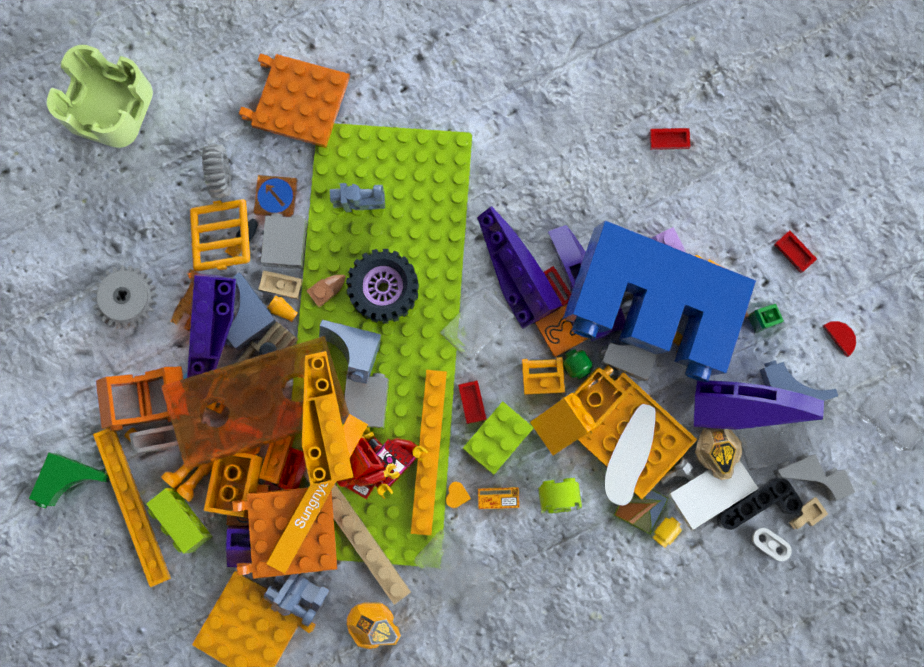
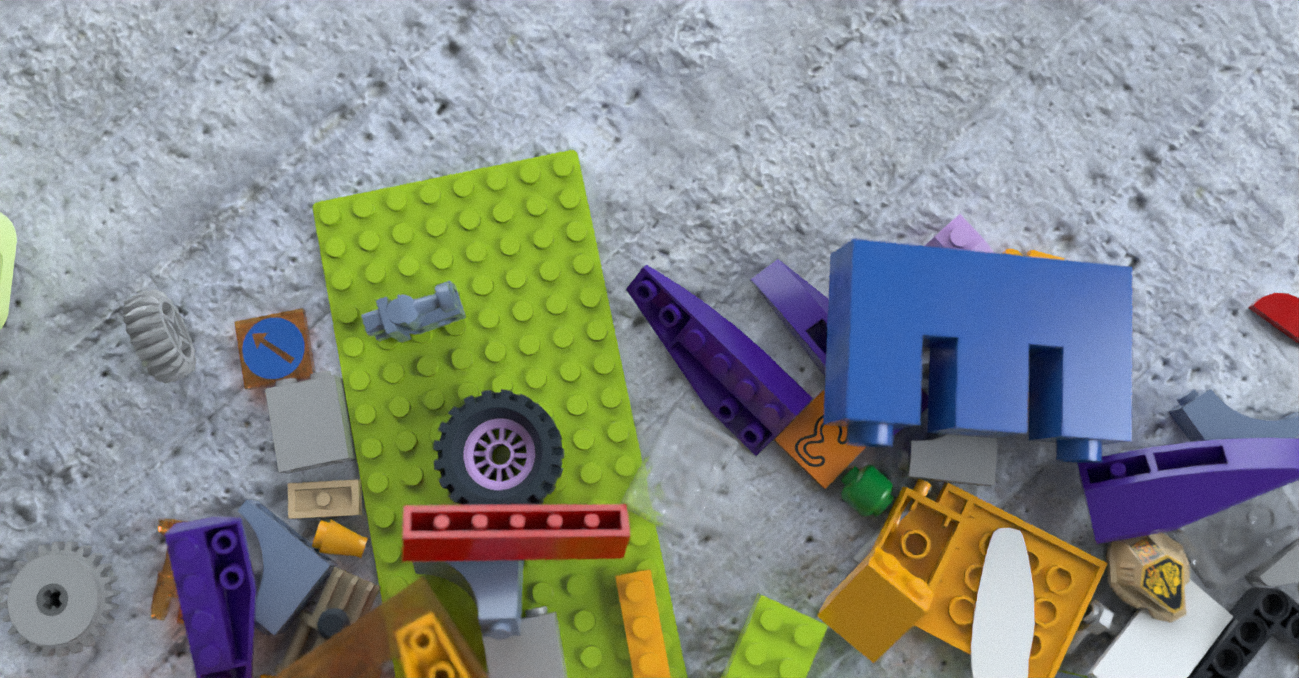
camera: 15 degrees left, 0 degrees up
light orange bar [190,199,250,271] -> none
piece [225,218,259,257] -> none
orange plate [239,53,350,148] -> none
nougat plate [307,275,346,308] -> none
red tile [458,380,487,424] -> none
light orange plate [522,357,565,395] -> none
red tile [544,266,571,310] -> none
red tile [649,128,691,150] -> none
green slope [748,304,784,334] -> none
red tile [774,230,817,273] -> none
none -> red brick [402,504,630,562]

